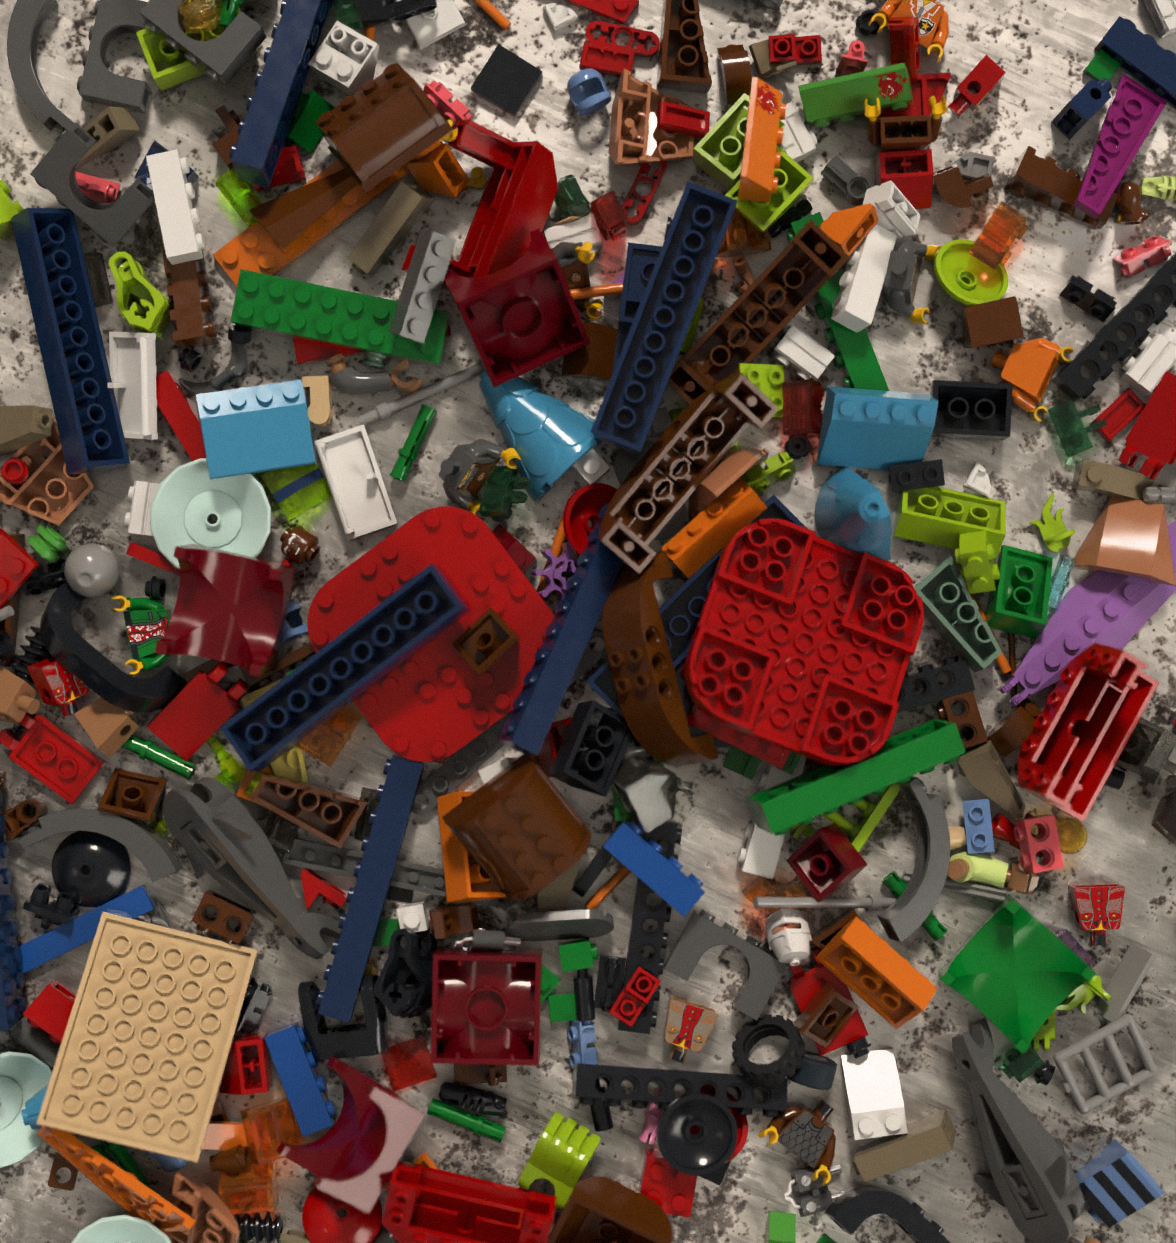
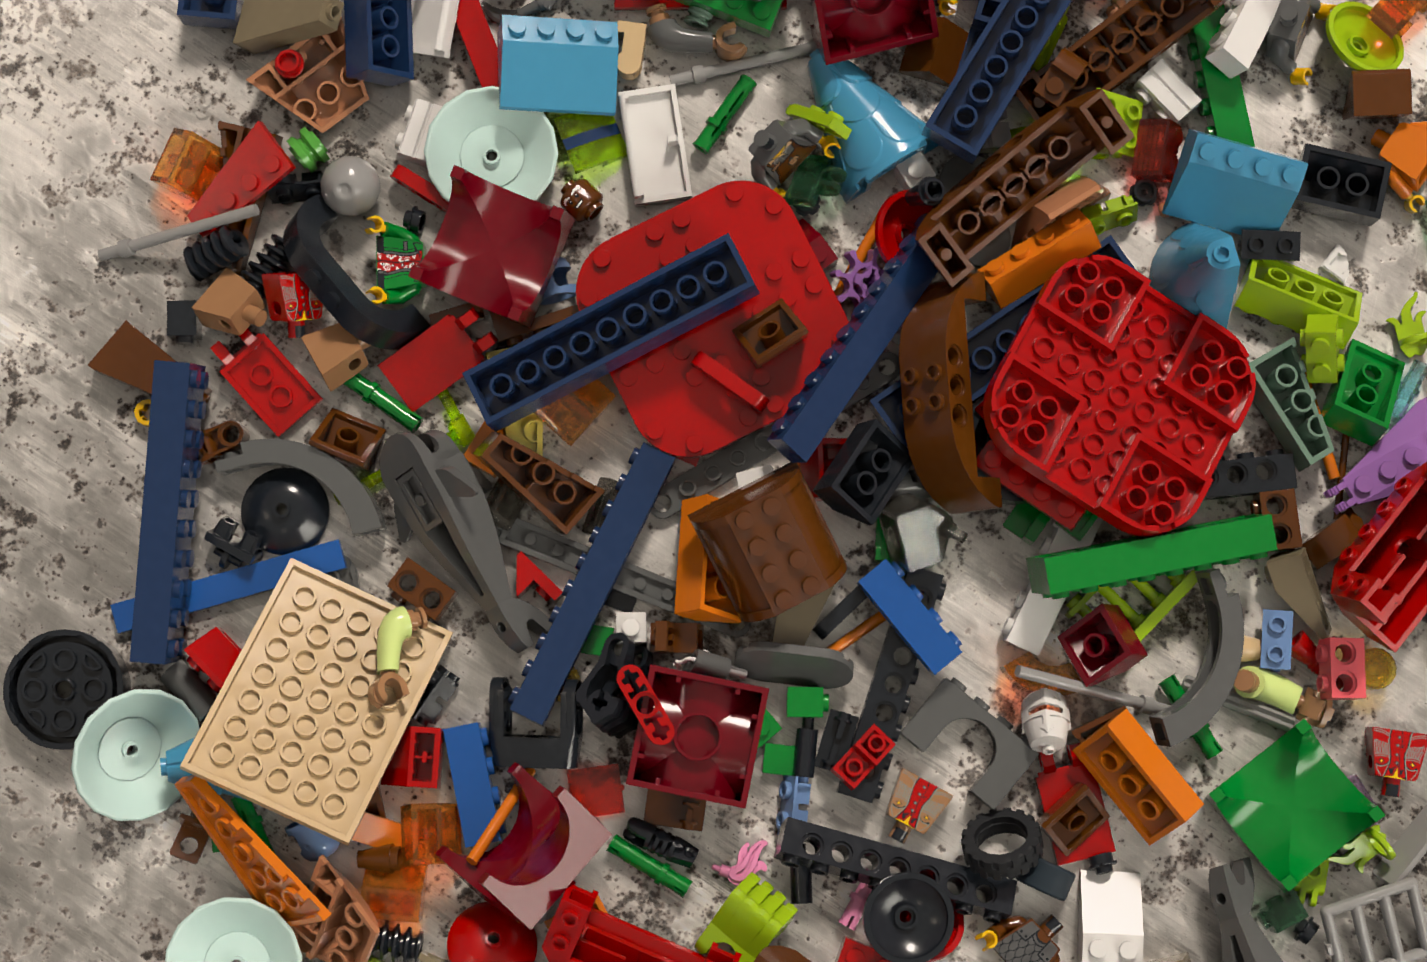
camera: 10 degrees right, 5 degrees down
none -> piece [367,606,428,709]
none -> orange bar [466,768,536,866]
none -> red beam [617,664,675,746]
none -> red beam [691,351,770,413]
none -> bright pink piece [712,840,768,885]
none -> lime hinge [786,104,852,140]
none -> black cone [905,176,945,206]
none -> reddish brown brick [1032,47,1089,109]

